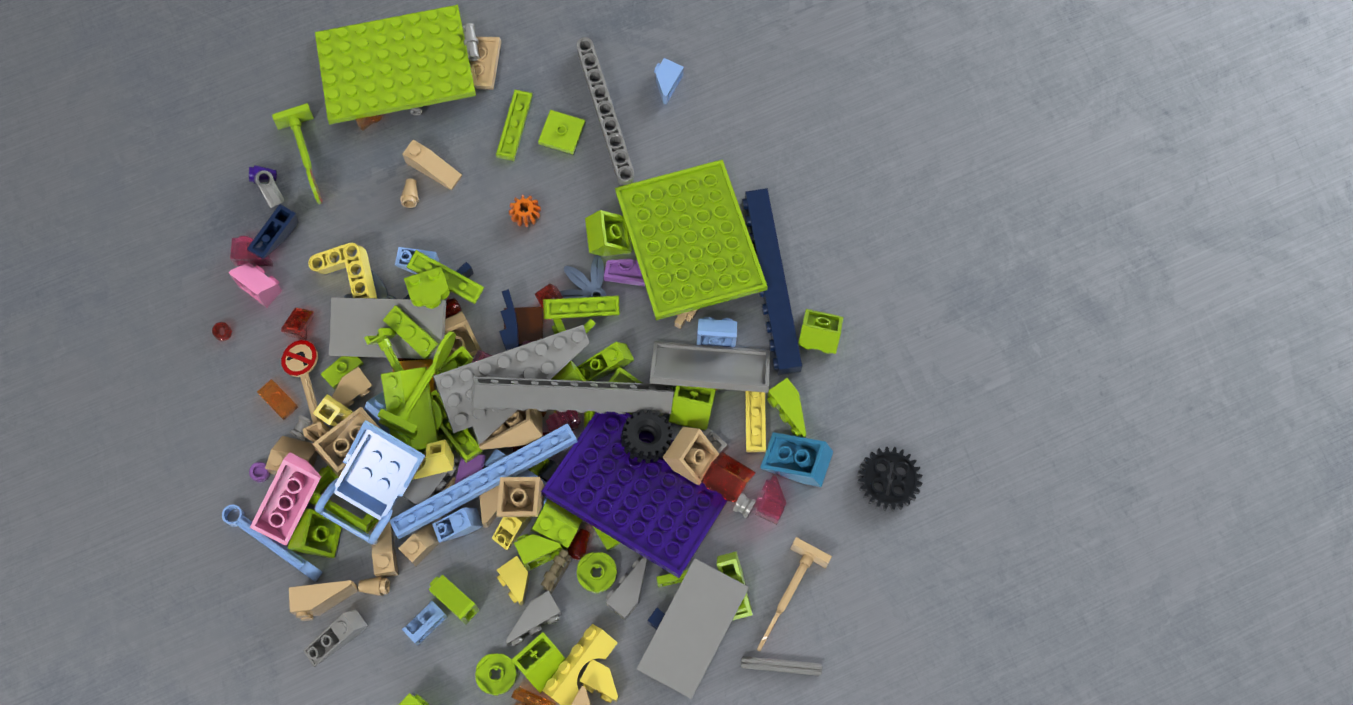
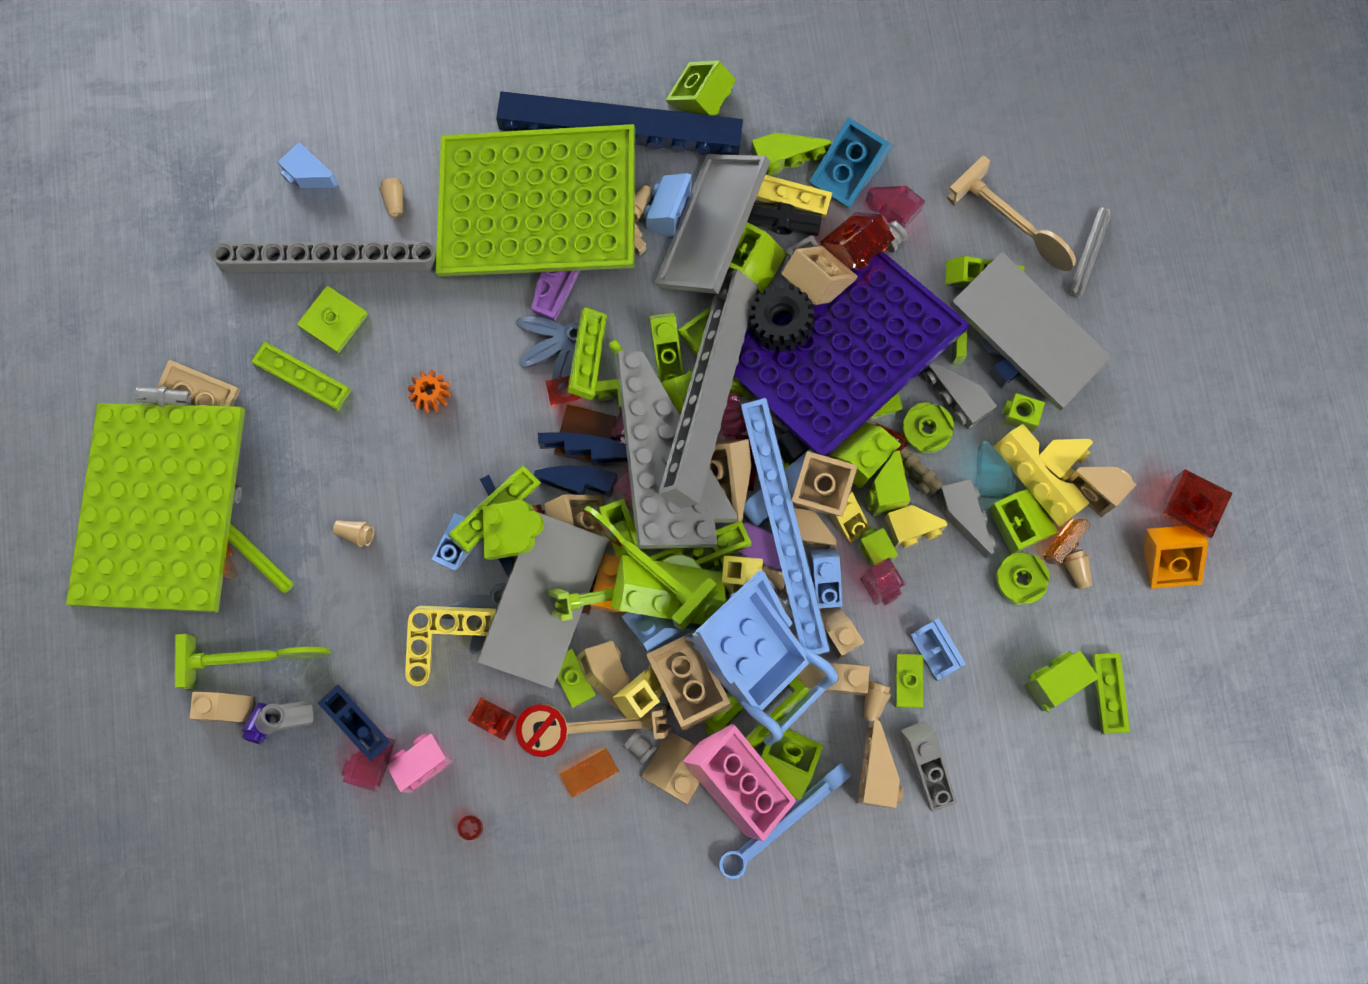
camera: 75 degrees left, 5 degrees up
medium lavender tile [249,462,270,483] -> none
lime plate [383,305,440,359] -> none
tan slope [403,140,462,191] -> none
lime slope [428,574,480,625] -> none
lime slope [585,210,632,256] -> none
black gear [857,446,923,511] -> none
none -> tan slope [189,692,255,723]
none -> lime axle [228,522,294,593]
none -> tan cone [379,178,404,217]
none -> dark blue slope [534,465,618,498]
none -> tan cone [635,185,653,222]
none -> black piece [747,203,822,236]
none -> lime brick [858,528,898,571]
none -> clear pink brick [860,558,906,606]
none -> lime plate [895,654,923,708]
none -> clear light blue slope [976,441,1016,499]
none -> lime brick [1002,393,1045,432]

